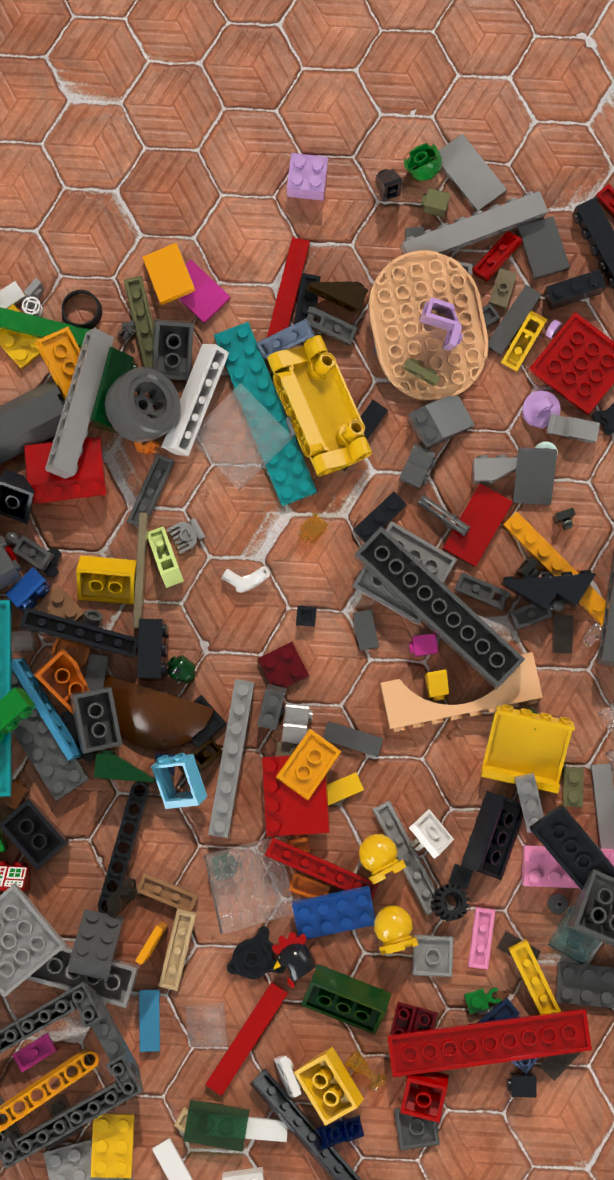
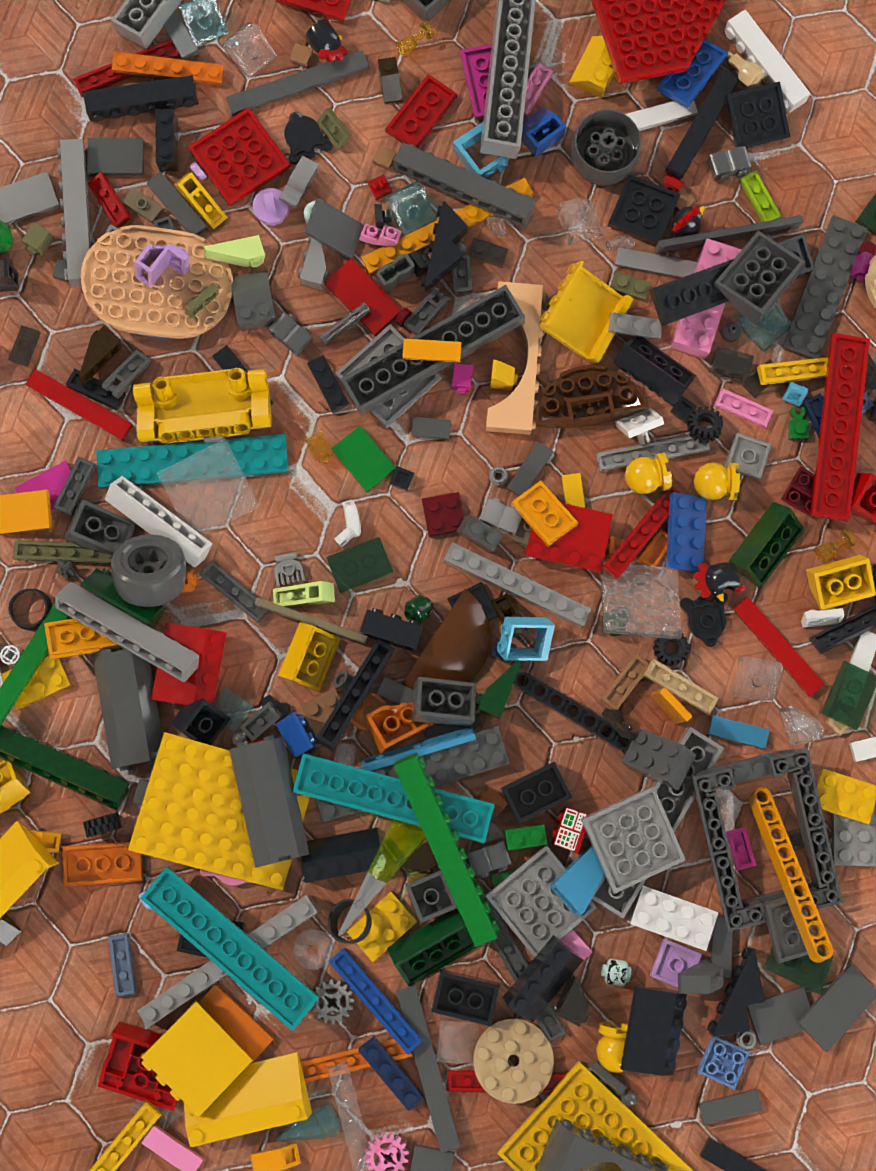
camera: 80 degrees left, 0 degrees up
sand blue tile [257,318,315,360] -> none
none -> clear smoke plate [8,325,41,367]
none -> dark grey tile [53,456,97,516]
none -> yellowish green slope [204,235,265,267]
none -> clear light blue piece [213,687,253,733]
none -> clear green tile [326,537,393,593]
none -> green tile [331,426,396,493]
none -> bright pink slope [359,223,402,246]
none -> red tile [367,174,392,200]
none -> dark grey brick [376,254,415,292]
none -> clear light blue slope [384,181,436,236]
none -> dark red tile [395,308,412,327]
none -> light orange tile [403,339,461,363]
none -> light grey plate [489,467,508,486]
none -> reddish brown brick [535,365,649,428]
none -> black tyre [653,630,690,666]
none -> clear smoke brick [709,346,754,383]
none -> clear slope [778,706,824,746]
none -> medium azure tile [782,381,808,406]

